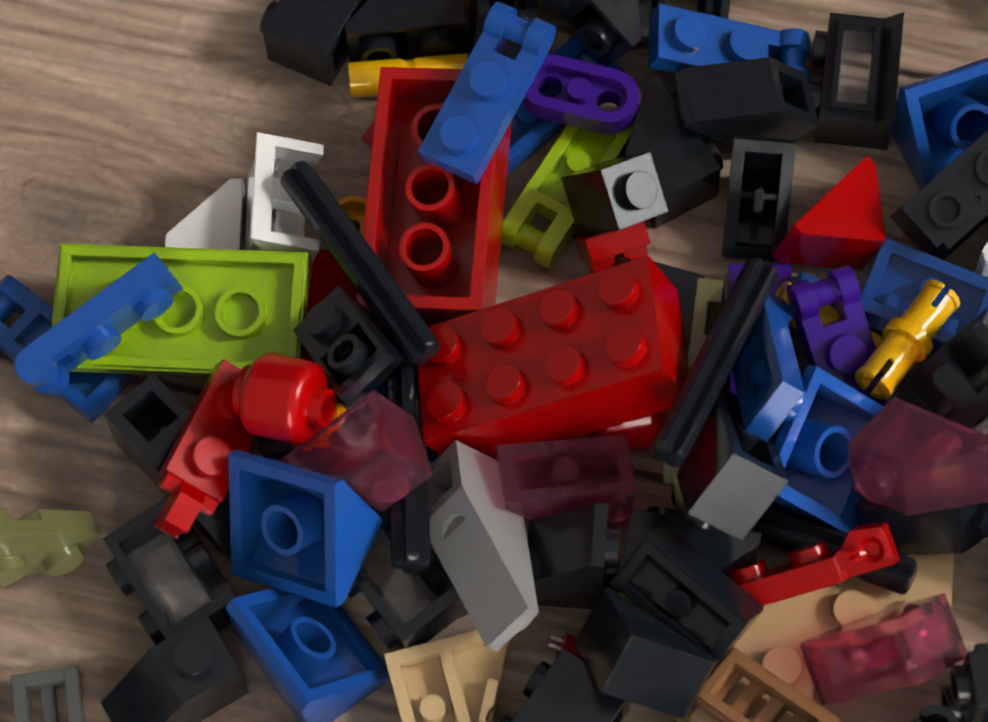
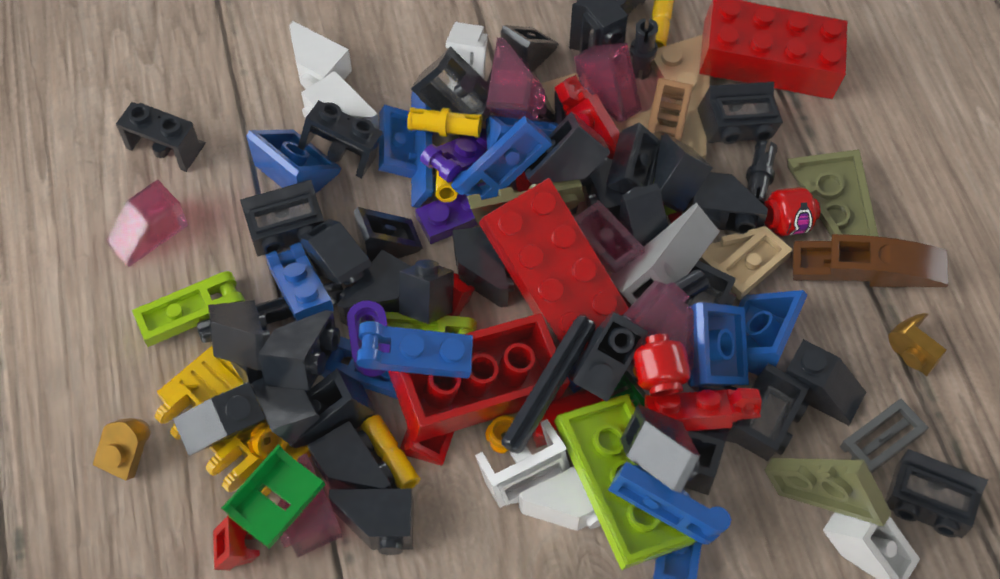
camera: 120 degrees left, 5 degrees down
black axle [651,257,778,467] -> none
red slope [771,156,886,270] -> none
none -> slope [620,405,700,493]

